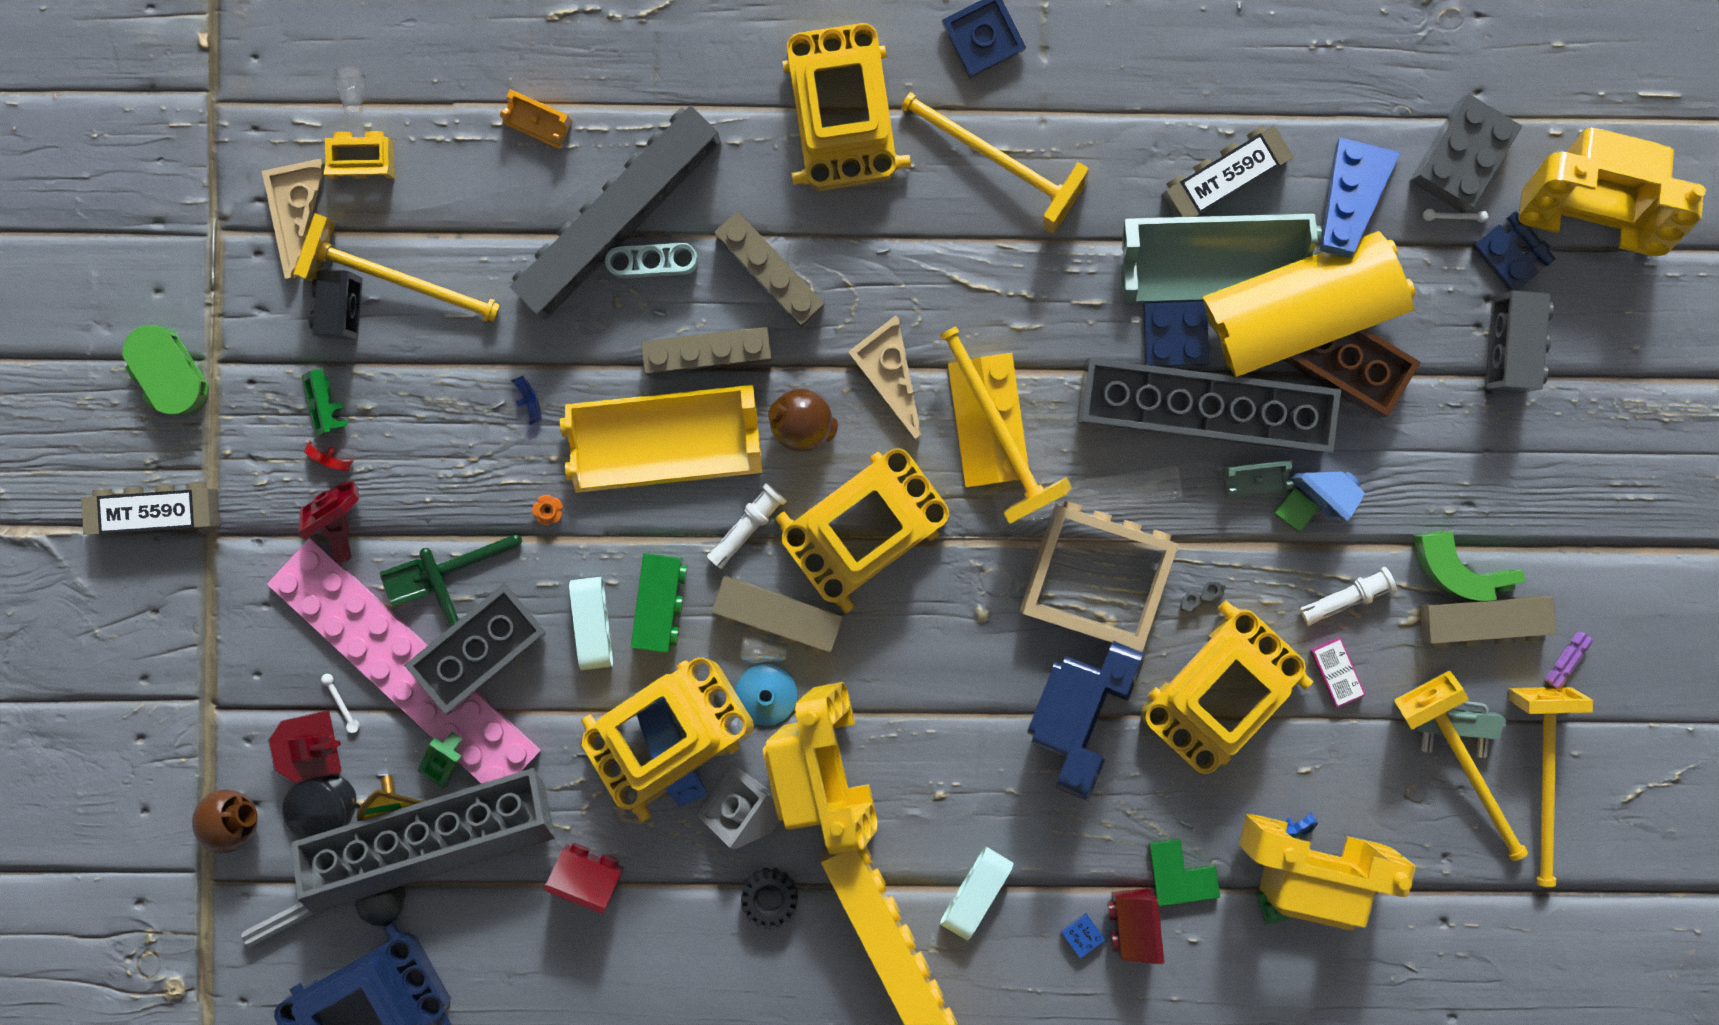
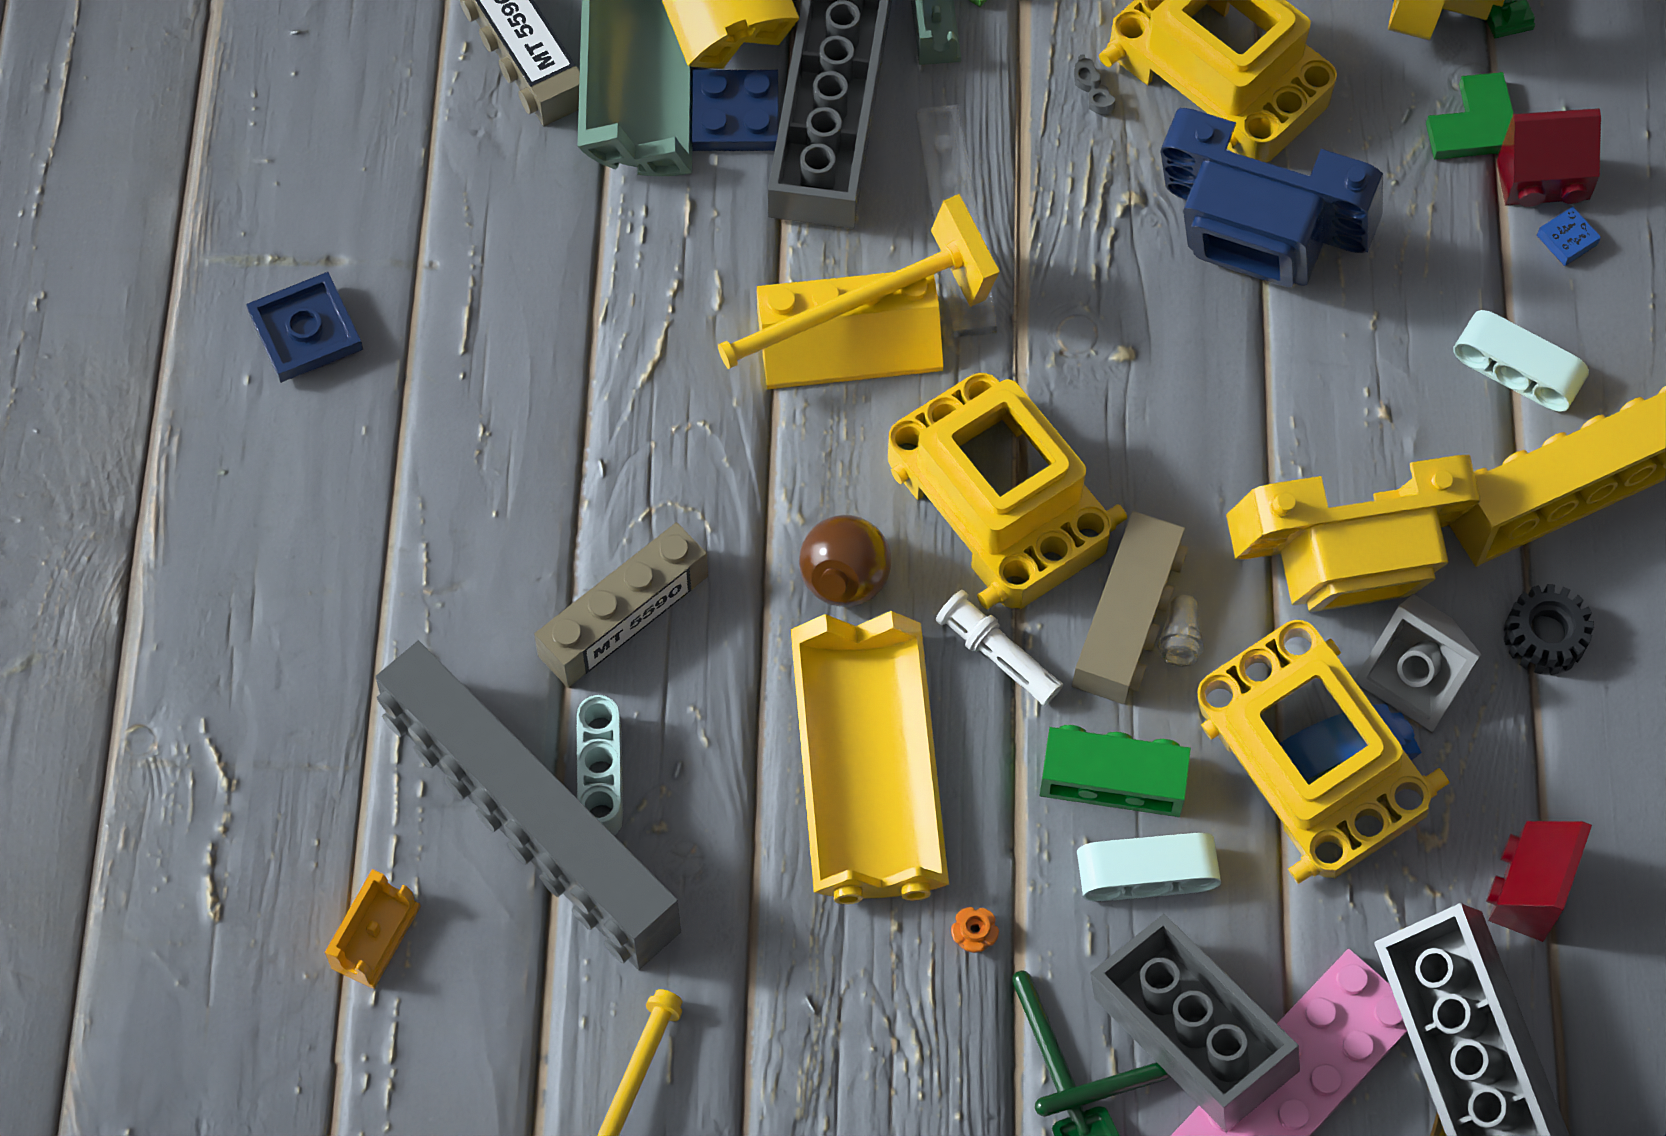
camera: 90 degrees left, 25 degrees down
green plate [418,732,462,788] -> none
clear blue piece [511,375,542,425] -> none
dark tan brick [641,327,772,376] -> none
dark azure dish [735,663,797,726] -> none
yellow piece [782,23,911,192] -> none
tan wing [848,315,921,439] -> none
yellow tile [901,92,1089,234] -> none
tan window [1020,501,1179,652] -> none

